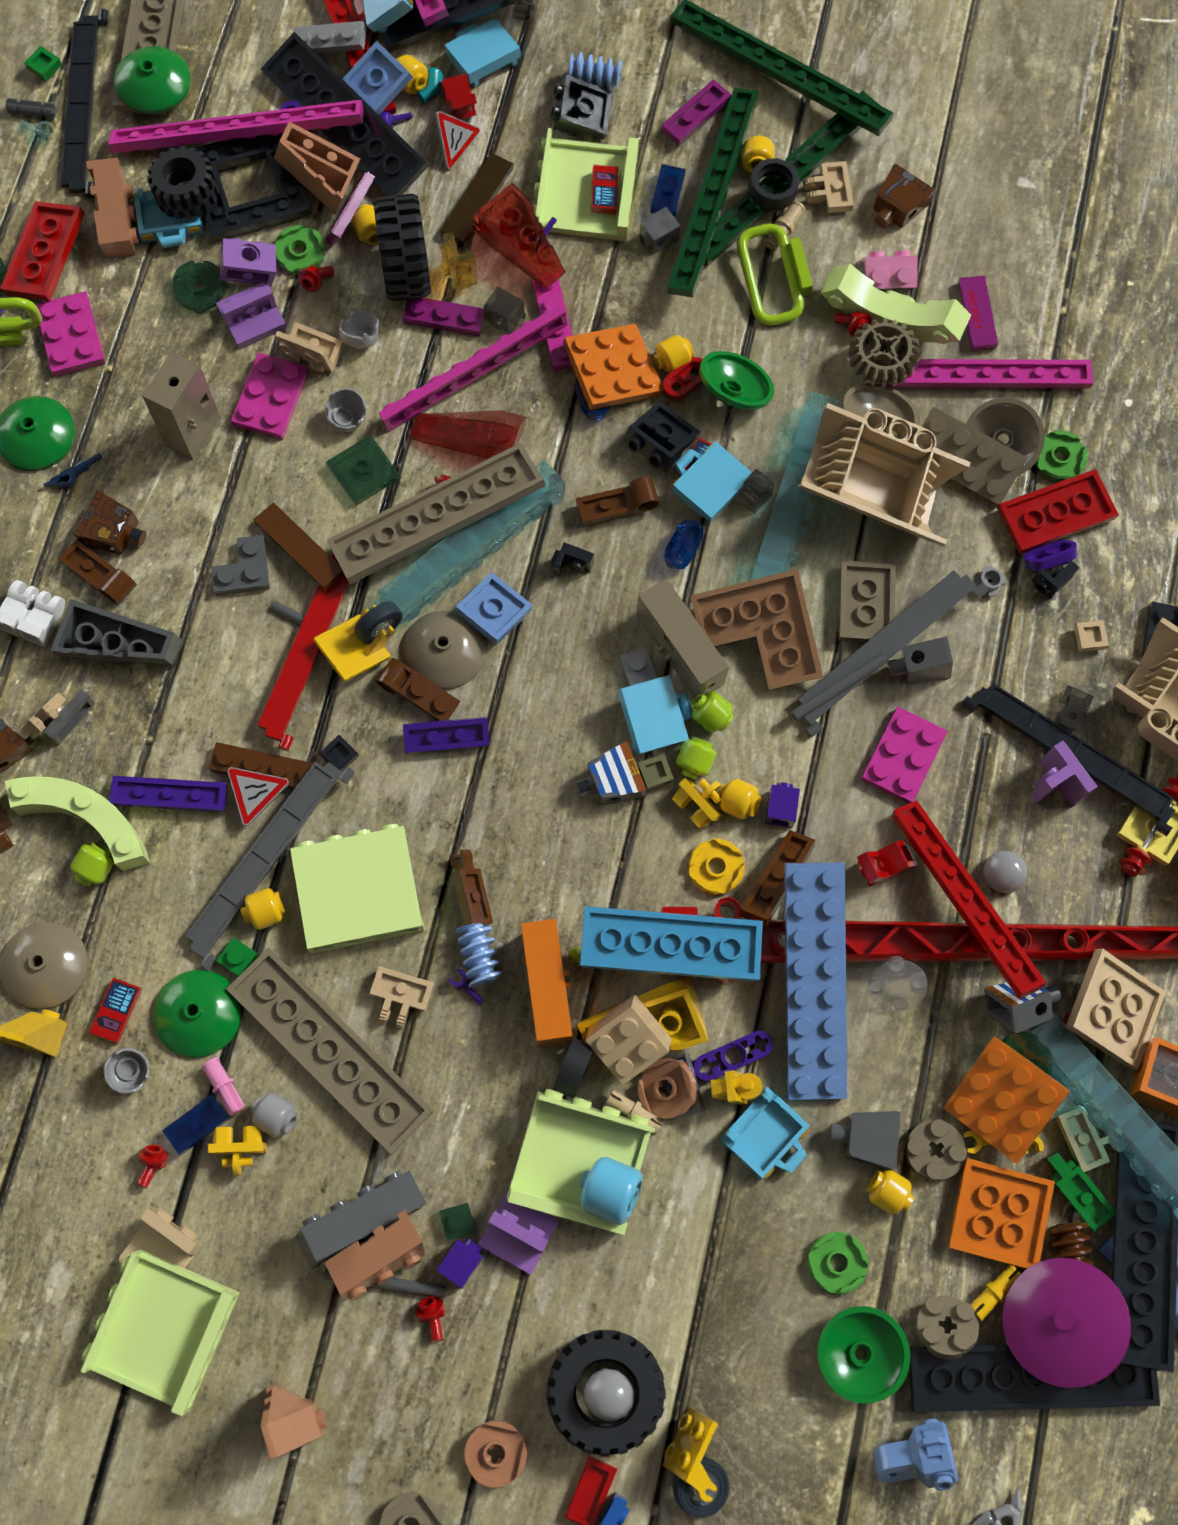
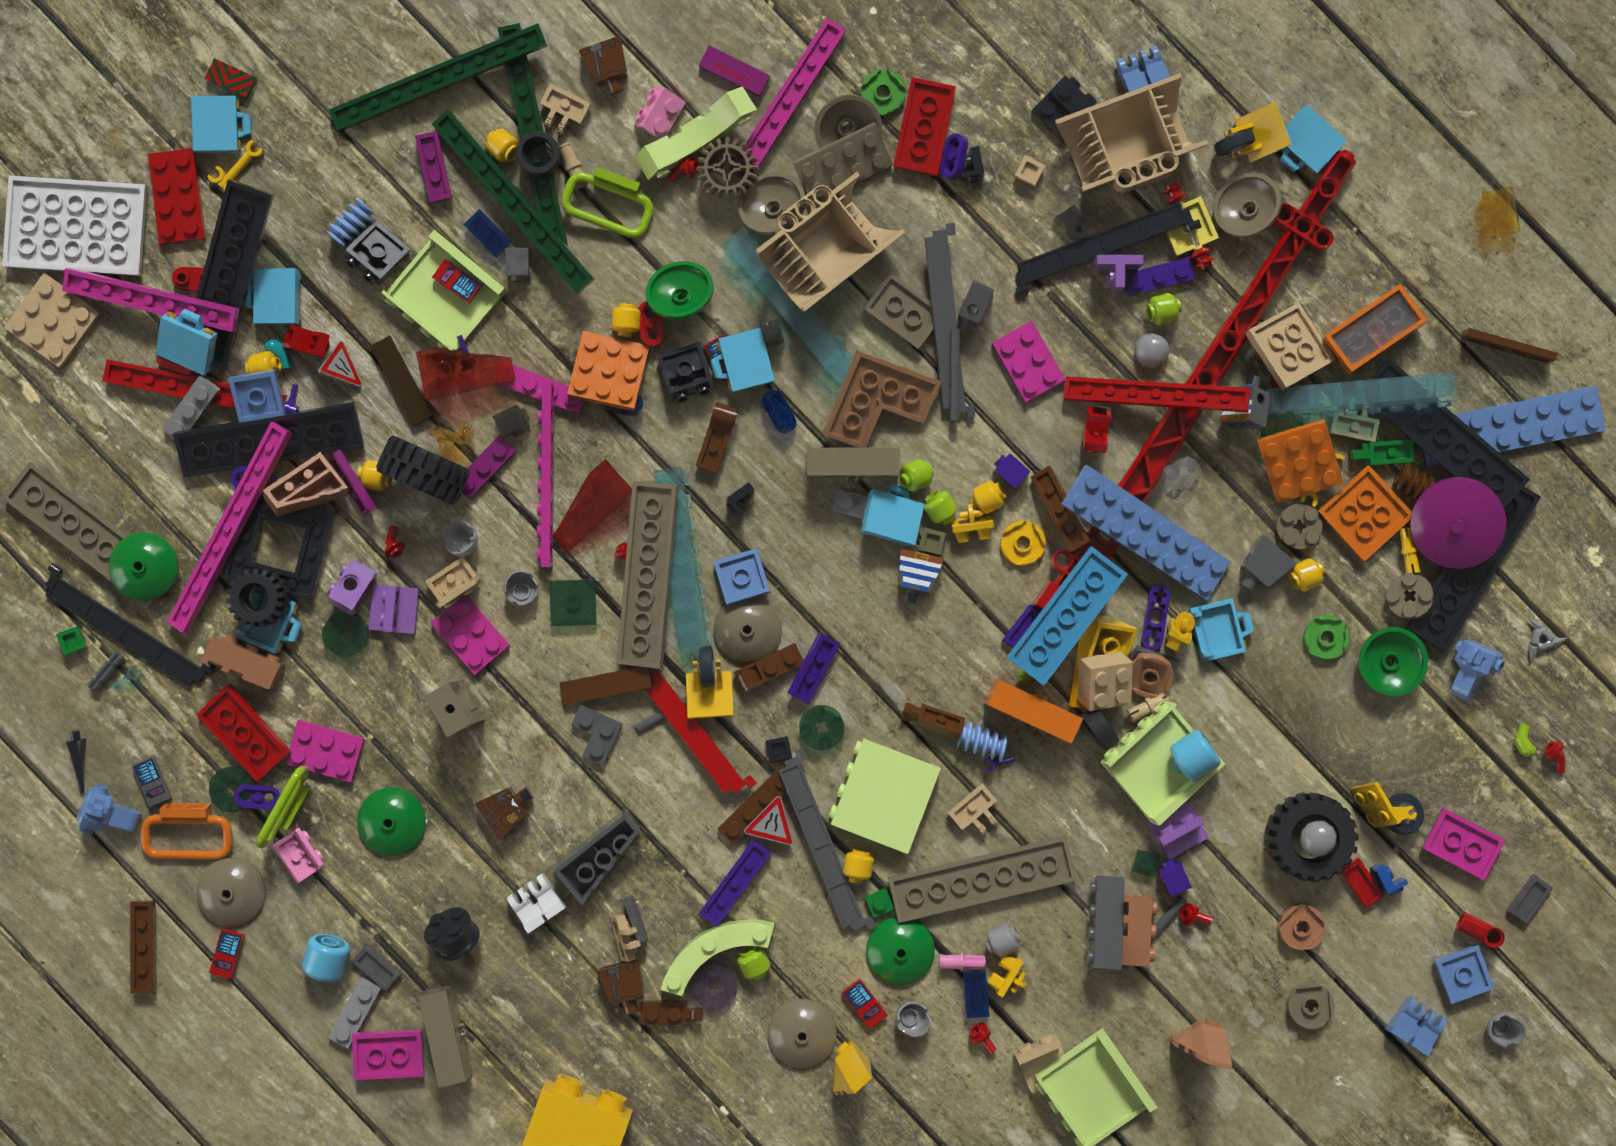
camera: 50 degrees left, 15 degrees up
dark blue hand [43,452,103,488] -> none
reddish brown plate [58,539,137,606] -> none
bright green tile [274,225,326,275] -> none
light grey plate [974,566,1006,597] -> none
none -> clear purple plate [692,963,738,1010]
none -> clear green plate [799,705,844,750]
none -> dark purple plate [1125,257,1195,297]
none -> lime head [1146,293,1182,326]

